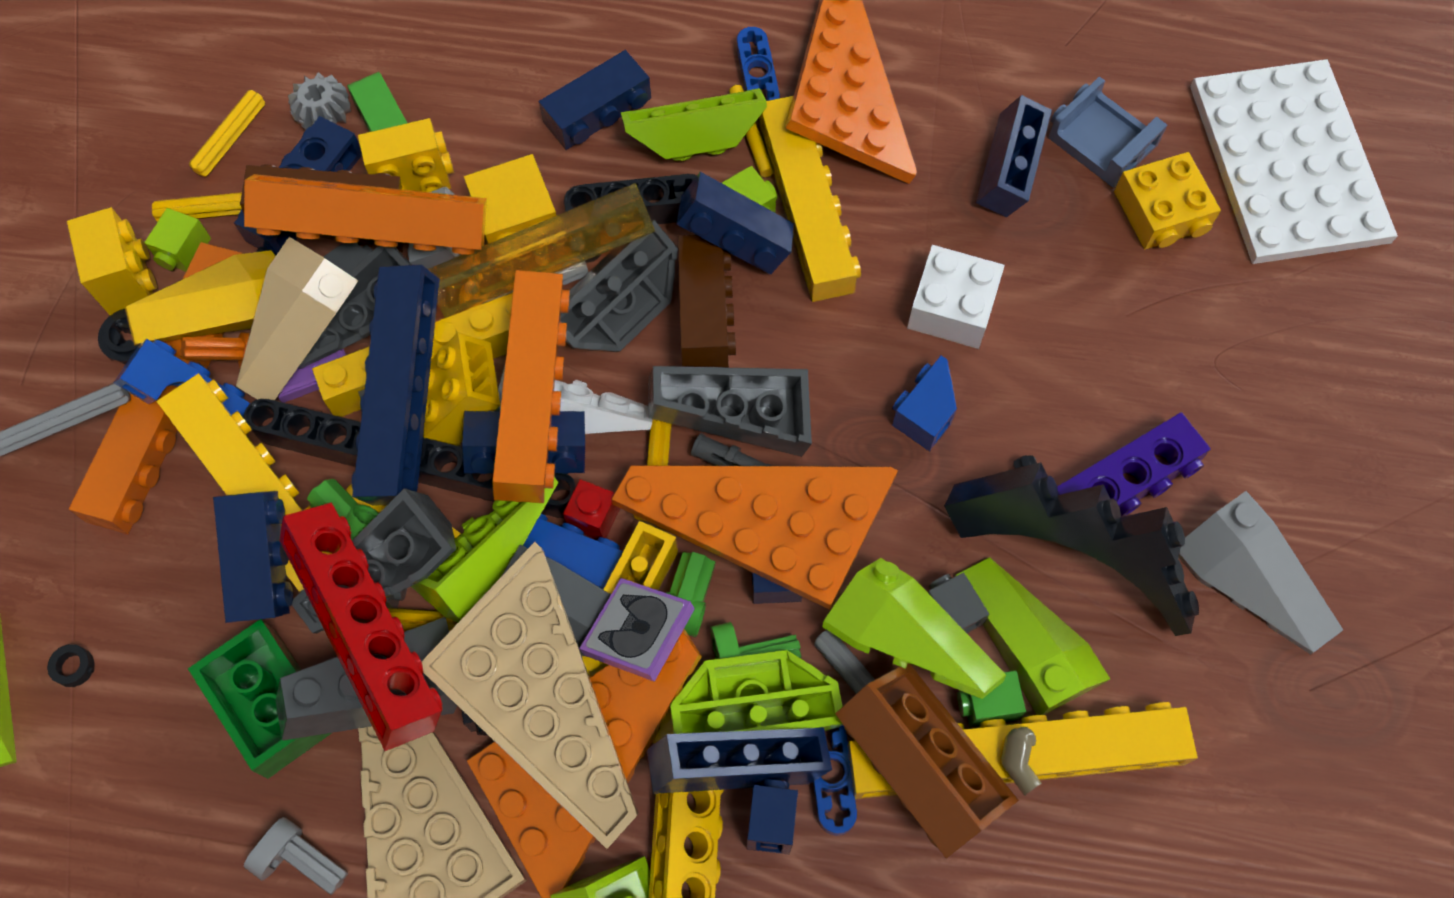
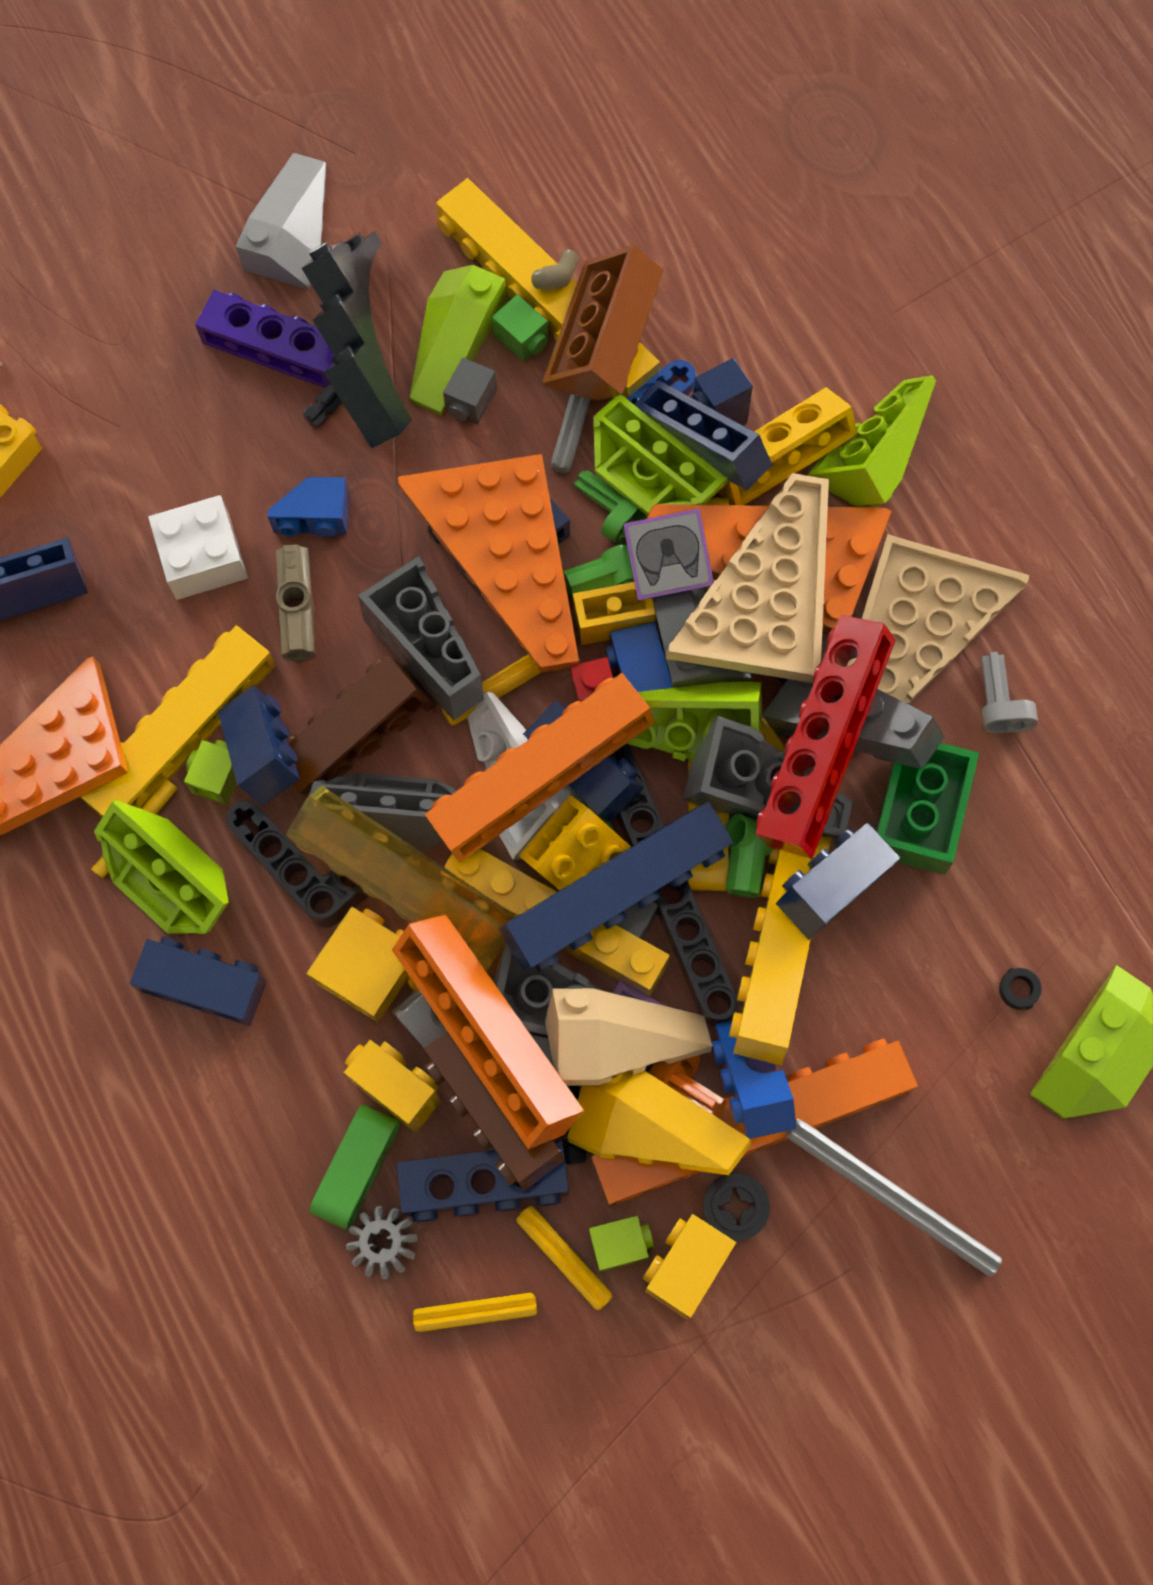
camera: 125 degrees left, 5 degrees up
dark grey pin [691,433,771,466] -> none
blue beam [737,27,780,101] -> none
lime wedge [822,558,1006,699] -> none
none -> dark tan piece [276,544,316,662]

